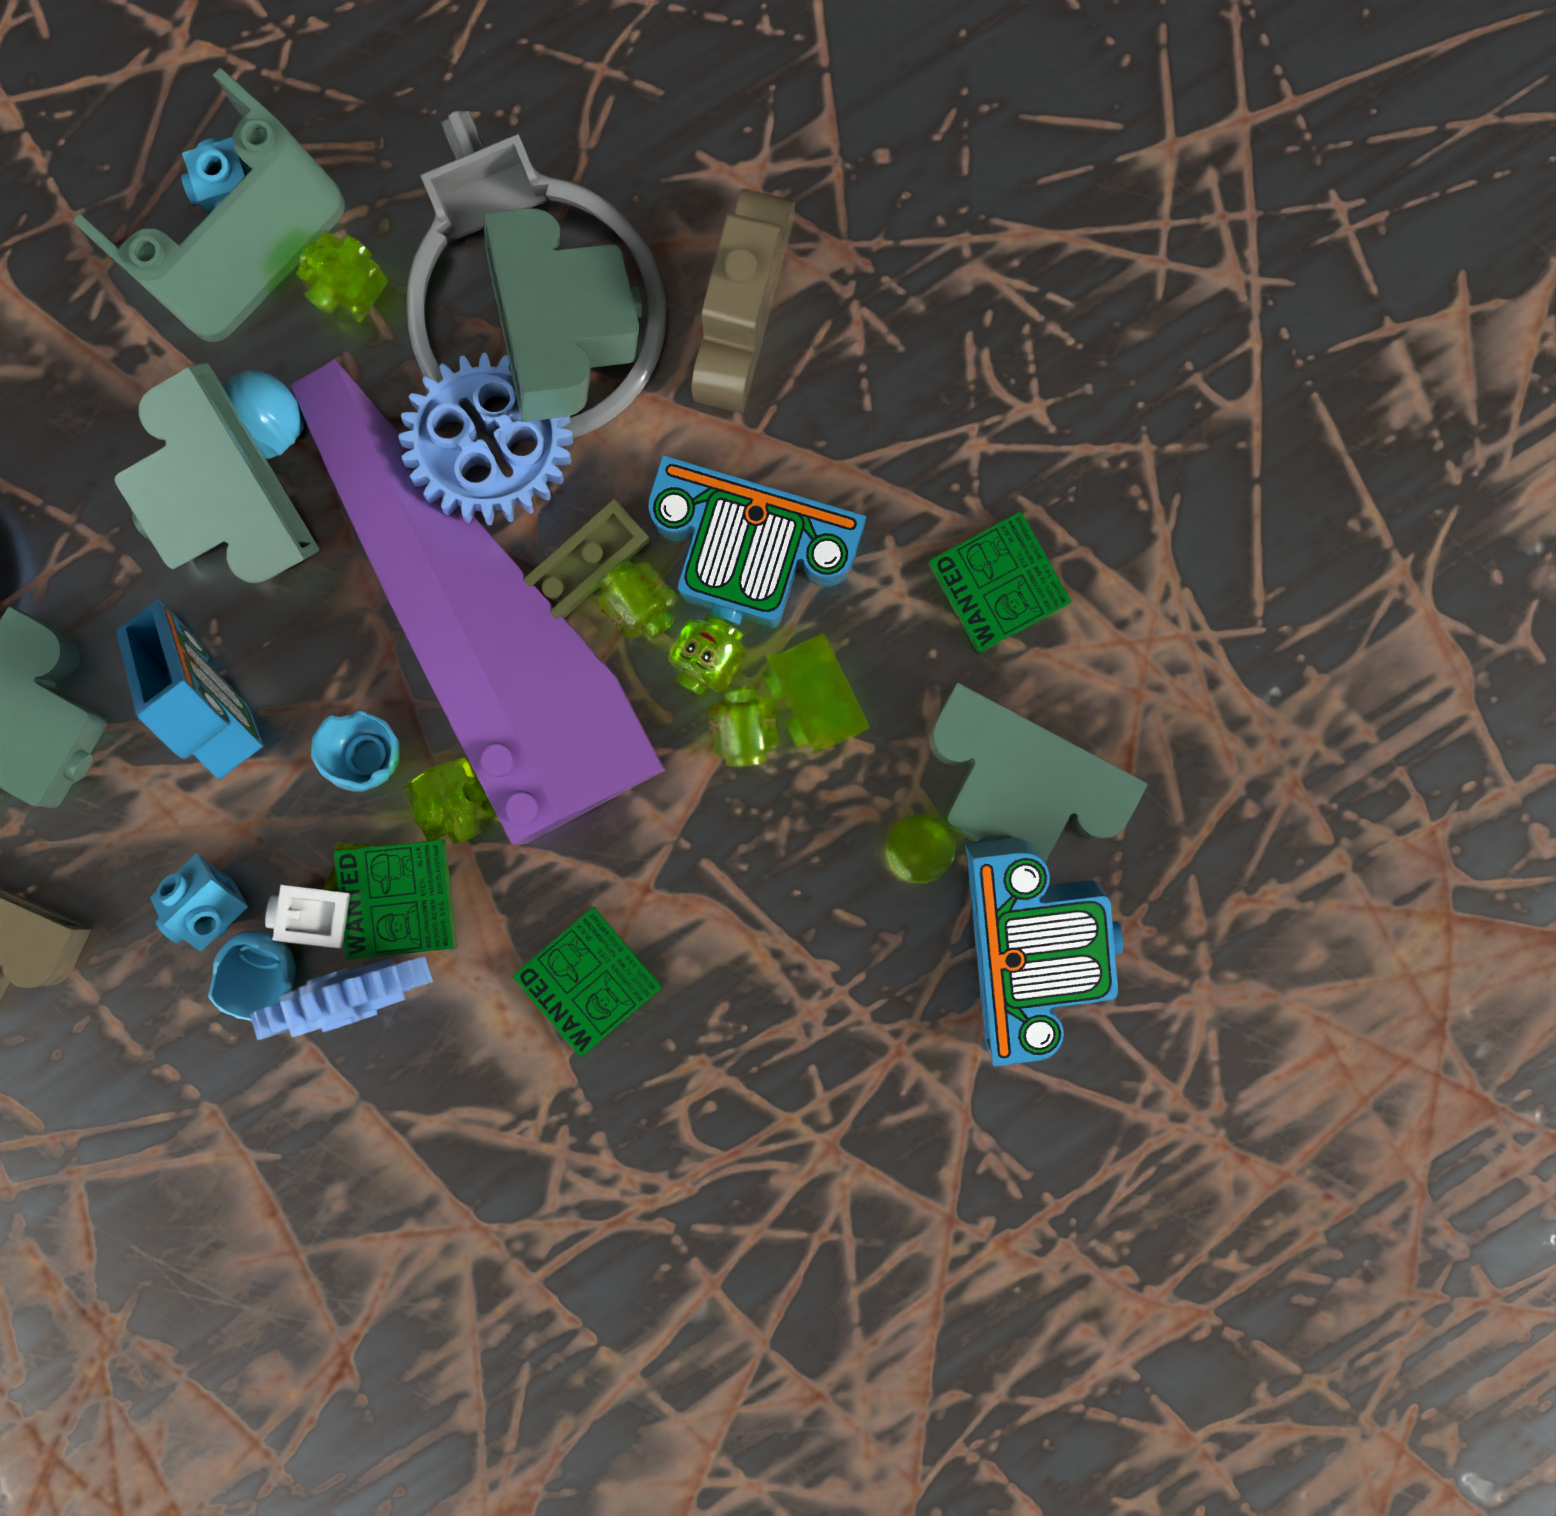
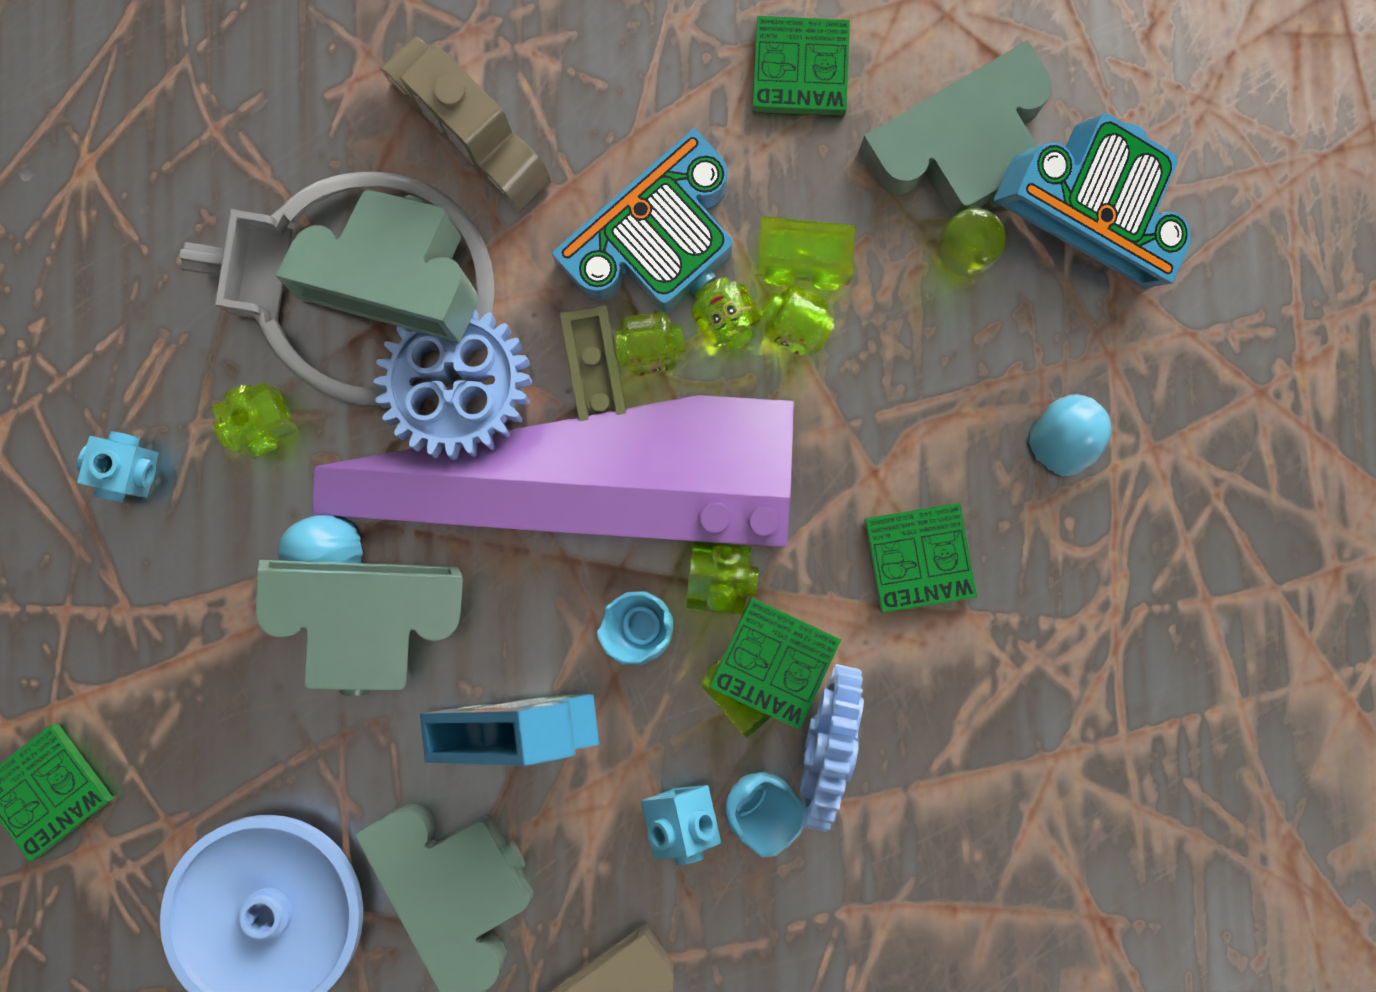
camera: 55 degrees left, 0 degrees up
sand green windscreen [73,68,345,342] -> none
white bracket [266,885,350,948] -> none
none -> medium azure hair [1028,394,1112,477]

